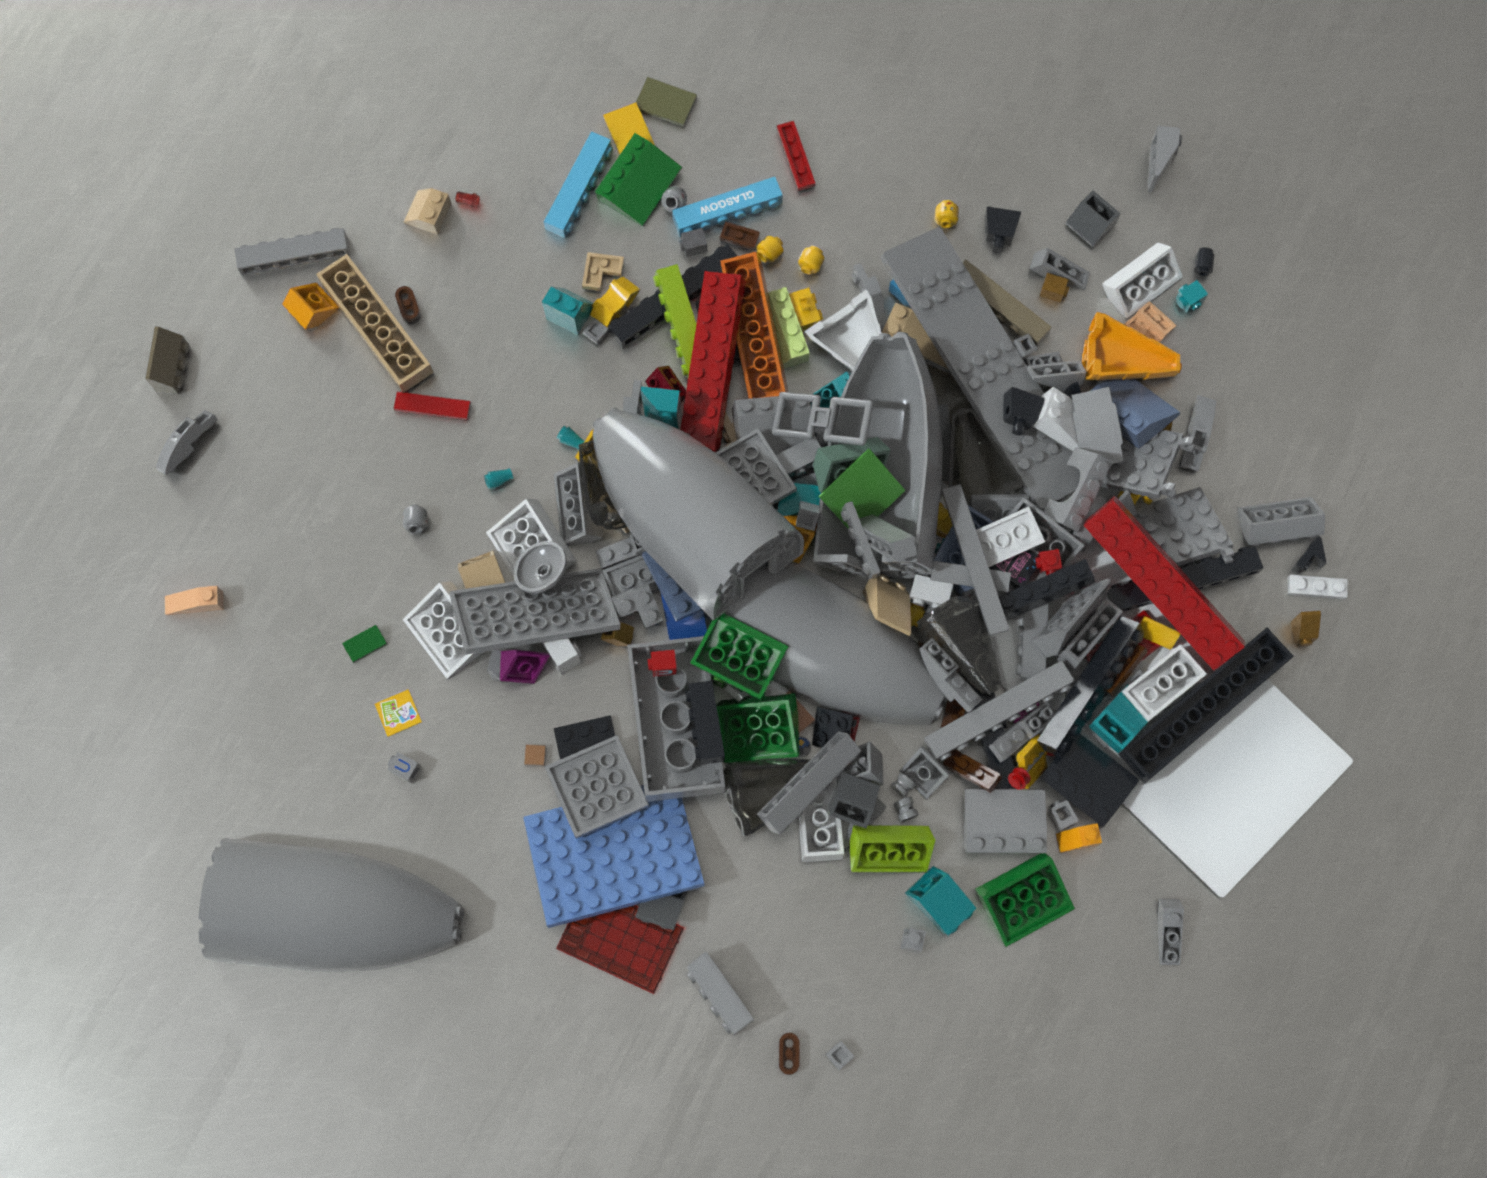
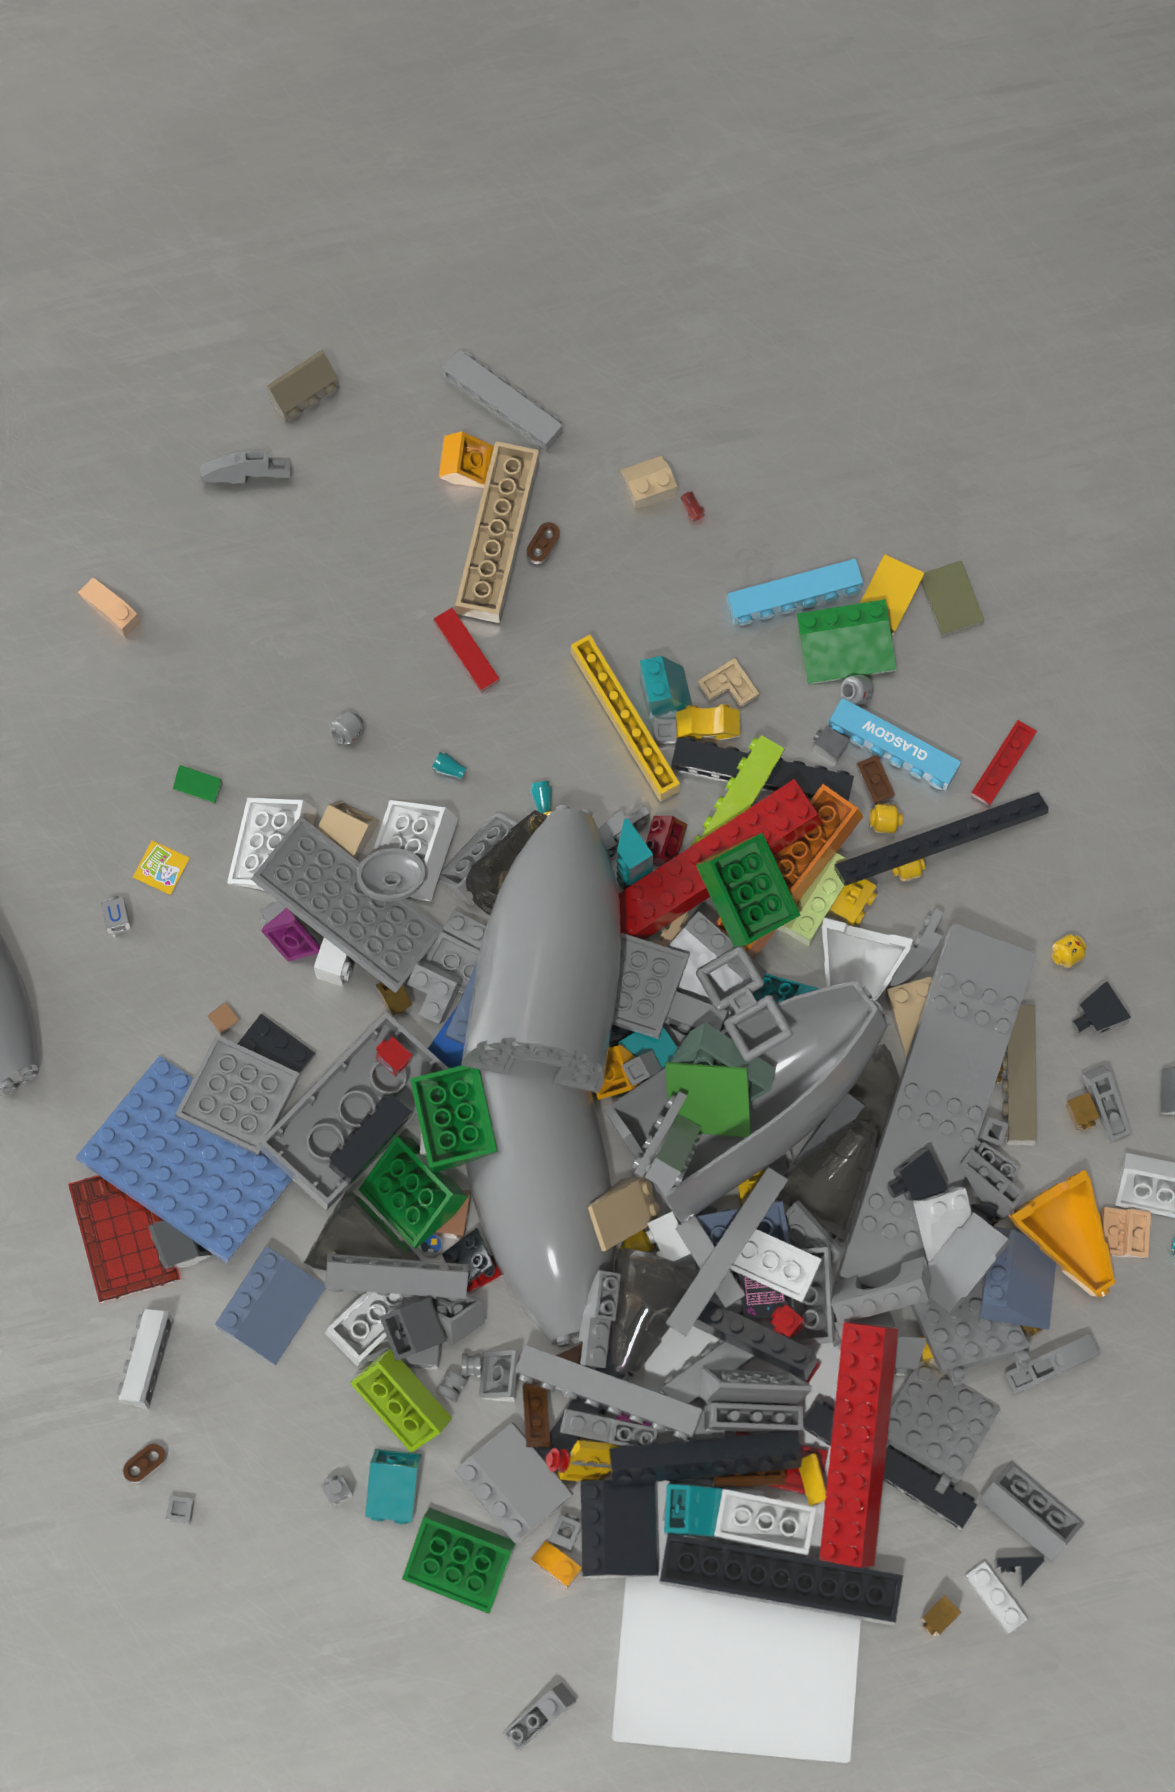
camera: 50 degrees right, 0 degrees up
none -> sand blue slope [214,1246,325,1366]
none -> yellow brick [571,634,680,802]
none -> green slope [696,833,801,948]
none -> black plate [834,792,1049,886]

